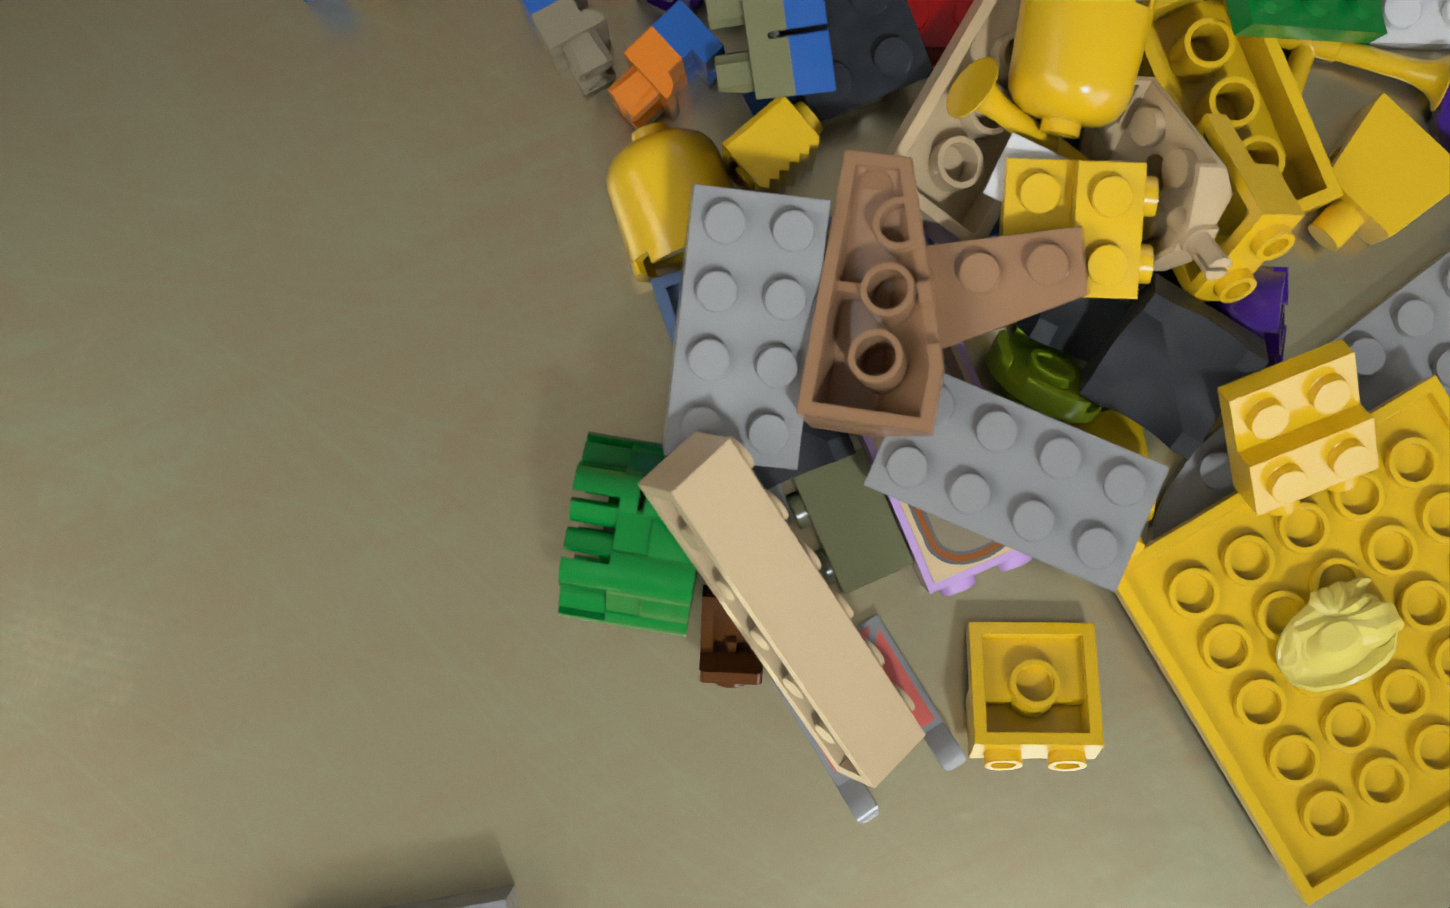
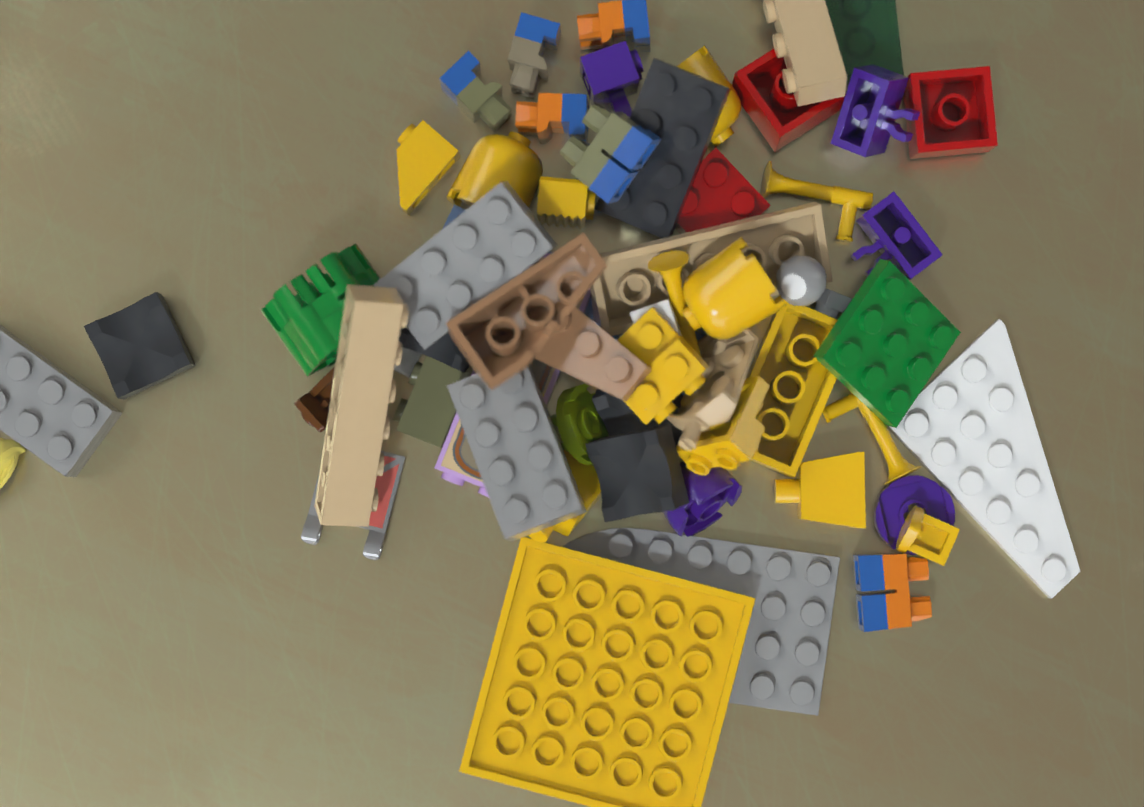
camera: 45 degrees right, 0 degrees up
yellow plate [966,622,1104,771] -> none
yellow plate [1217,339,1379,516] -> none
light yellow hat [1276,577,1404,692] -> none
none -> black brick [84,292,196,400]
none -> yellow slope [396,120,461,215]
none -> olive hips [439,50,512,132]

